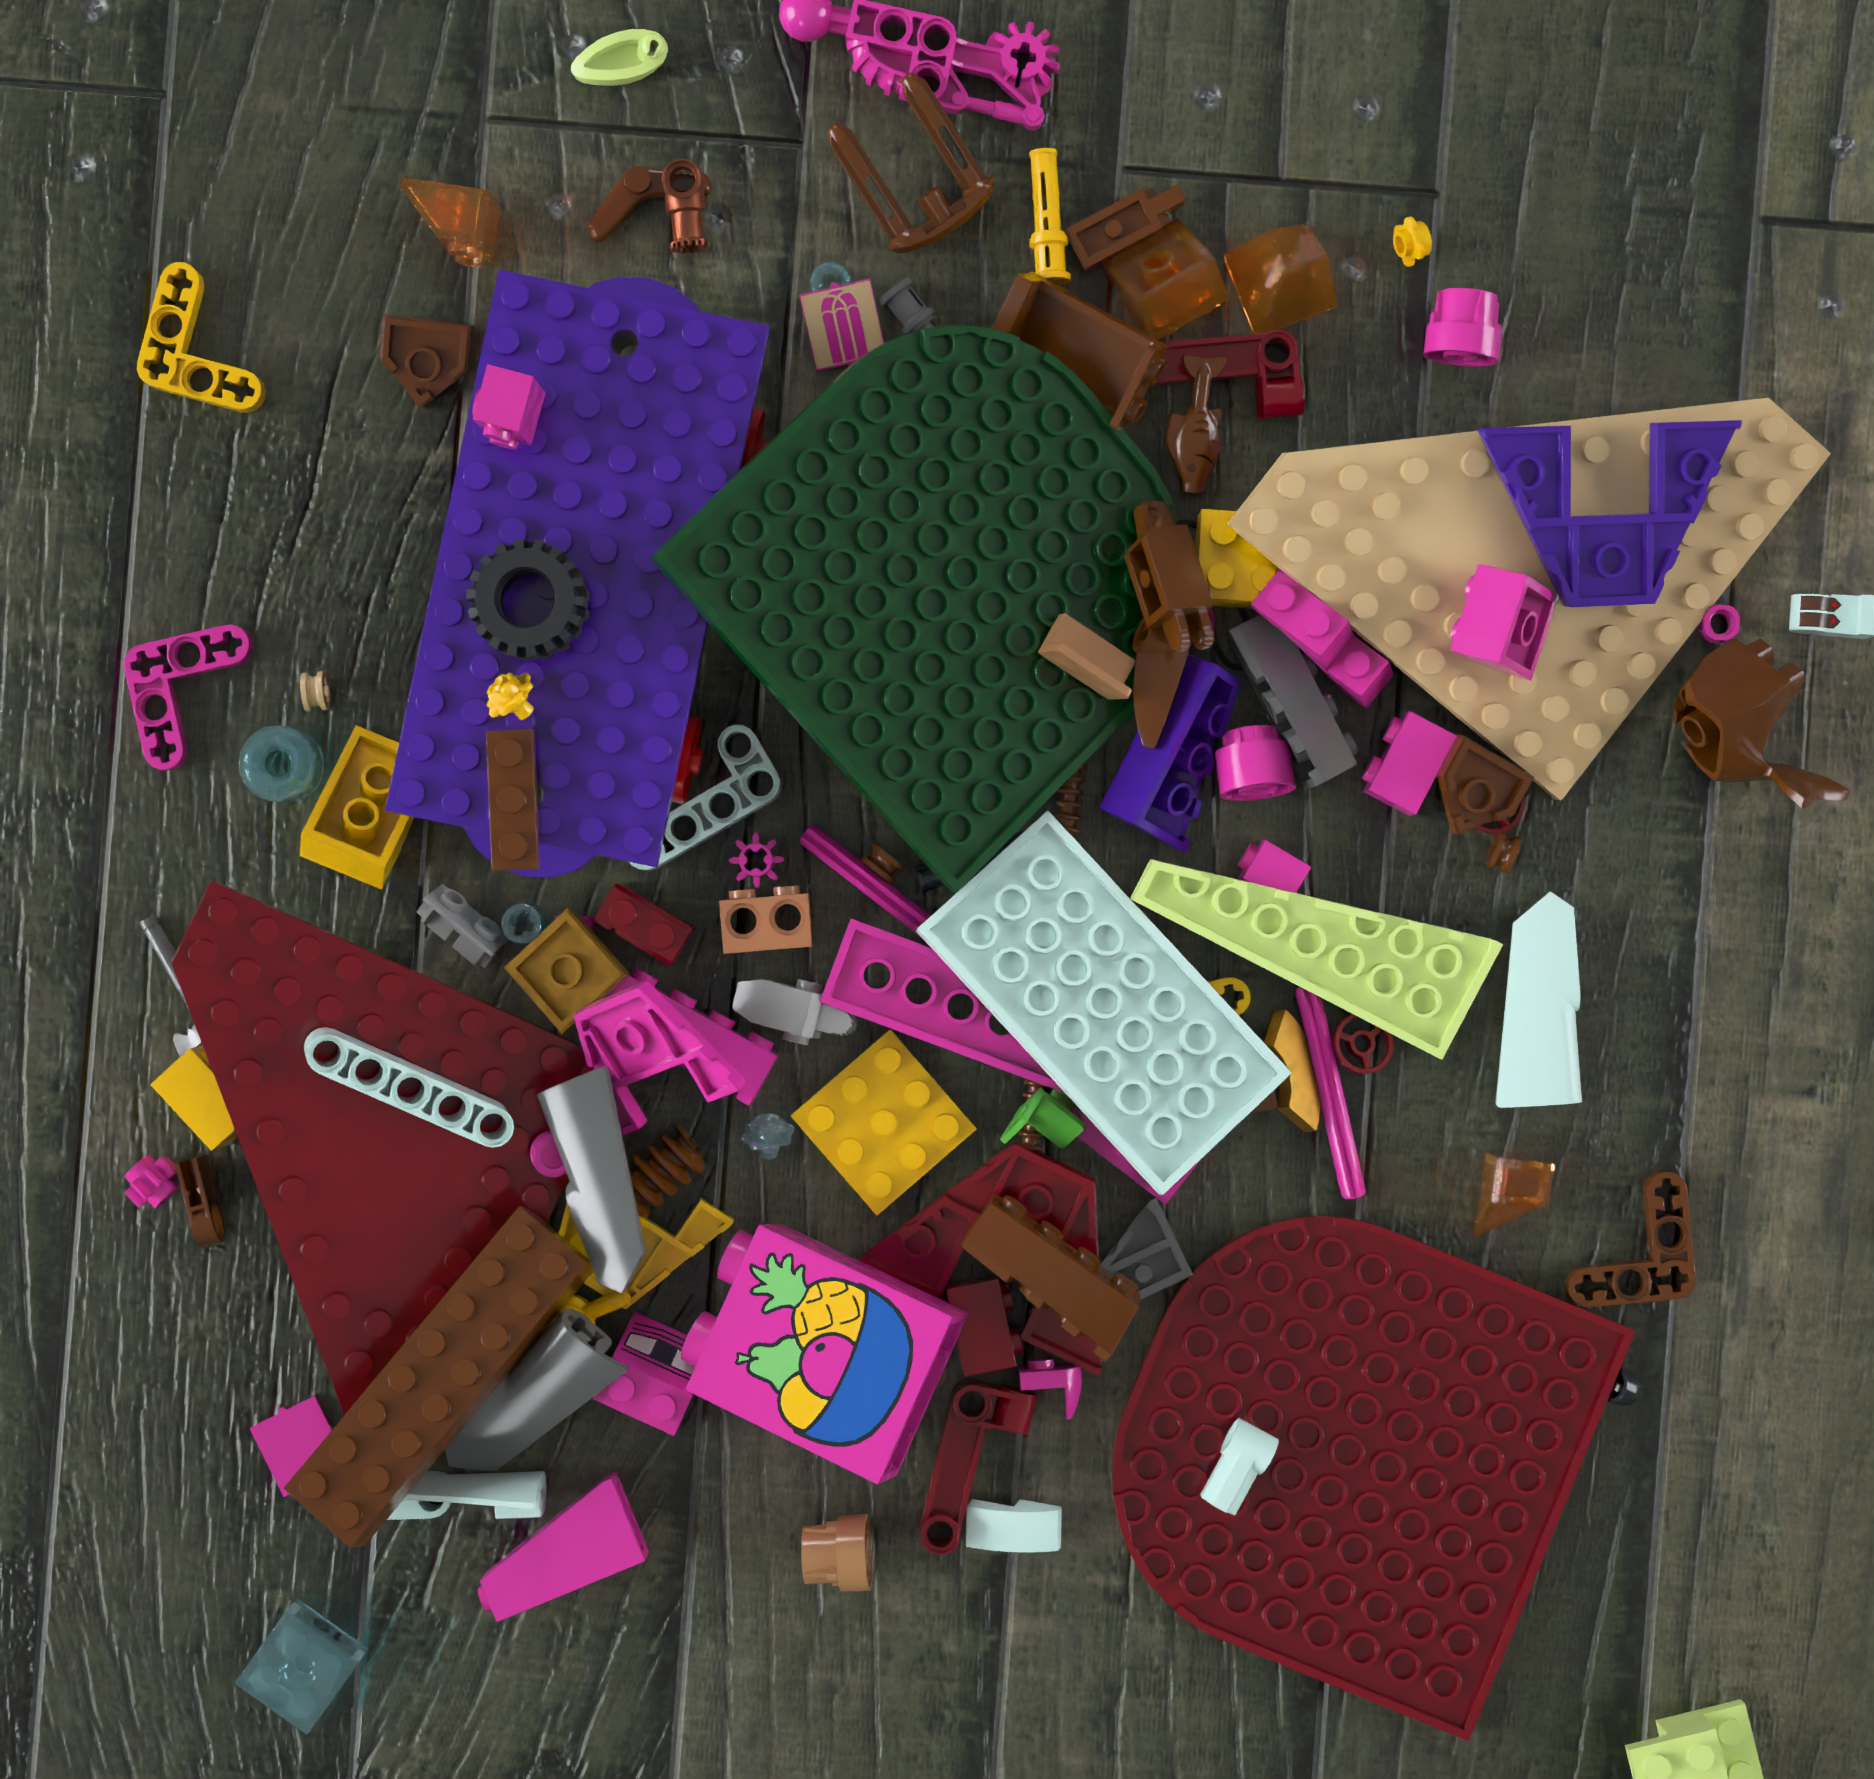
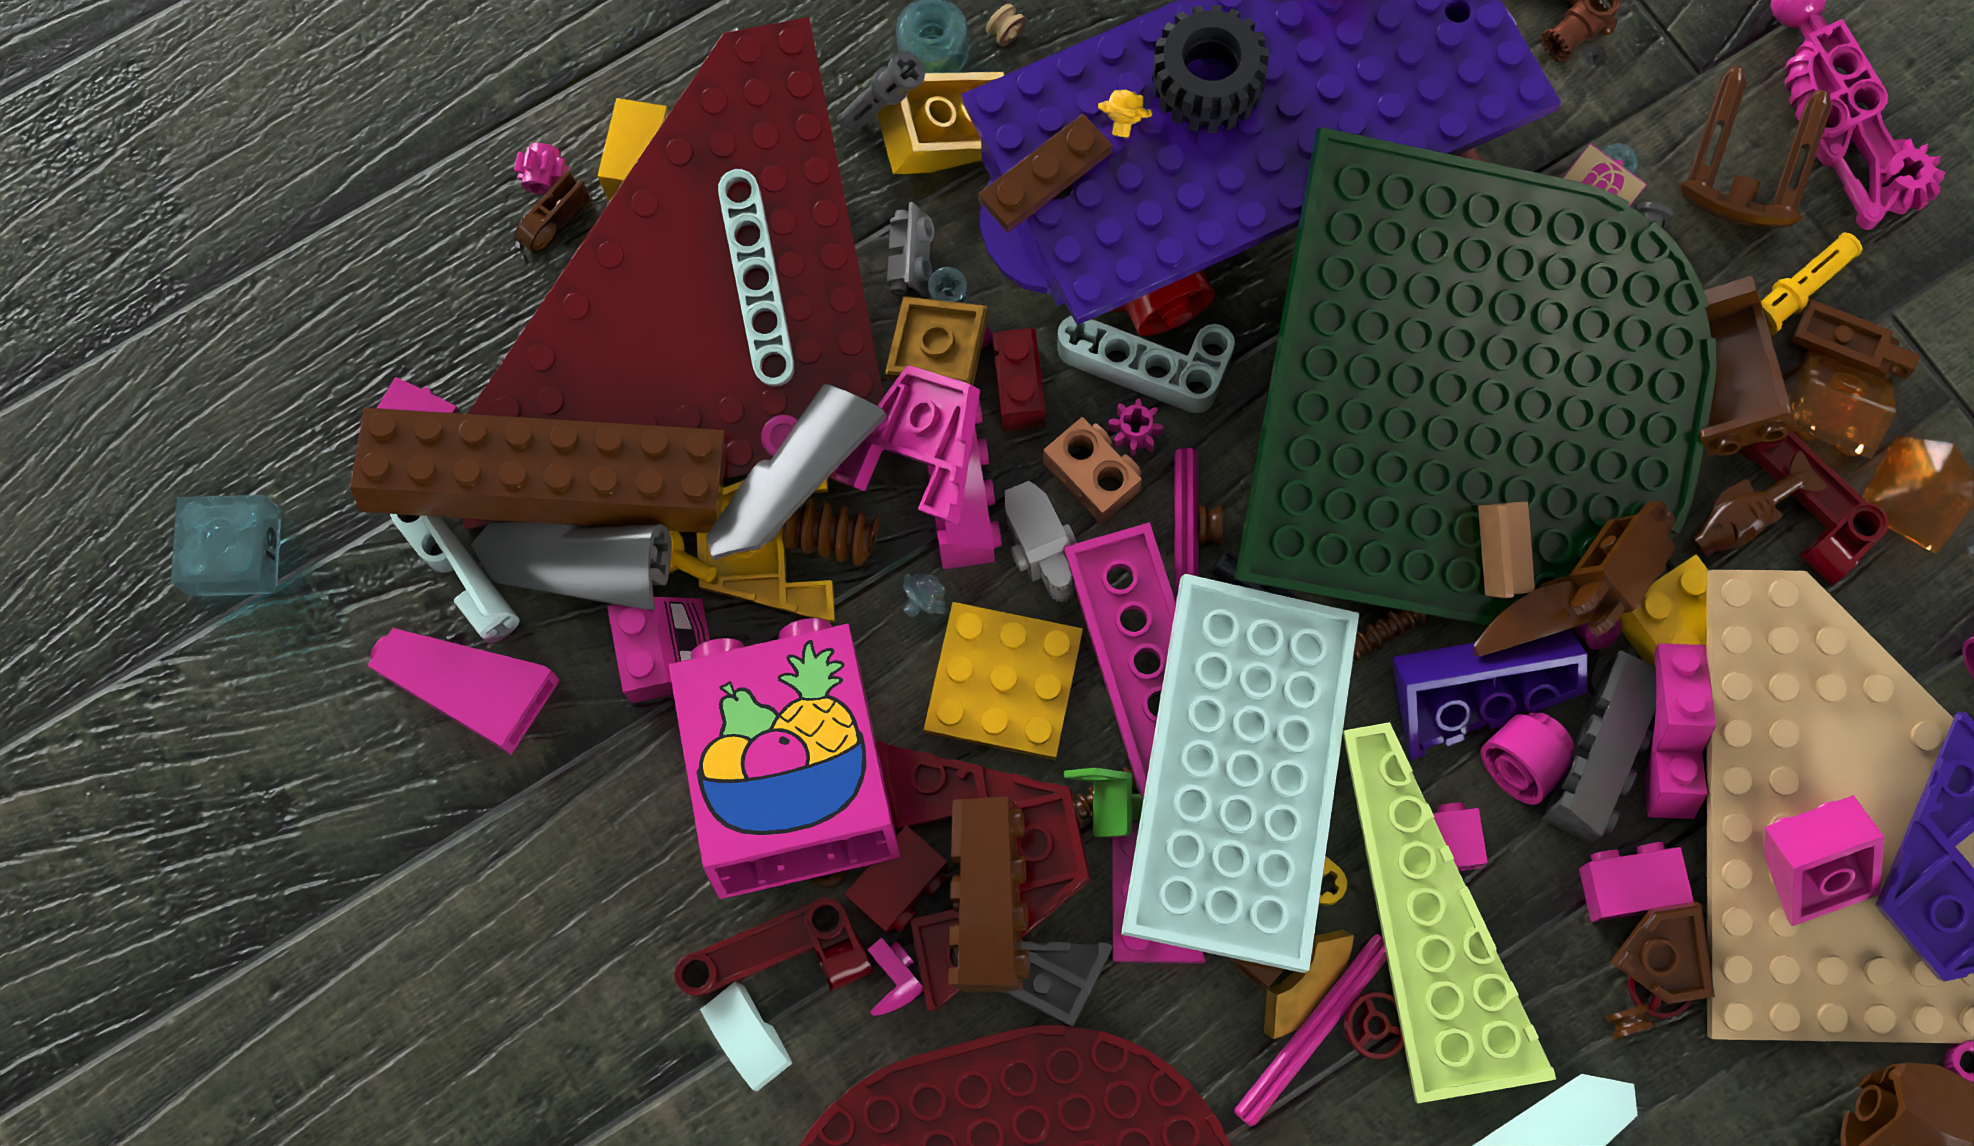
camera: 55 degrees right, 15 degrees down
medium nougat piece [801,1514,873,1592] -> none
none -> dark grey pin [838,51,925,134]

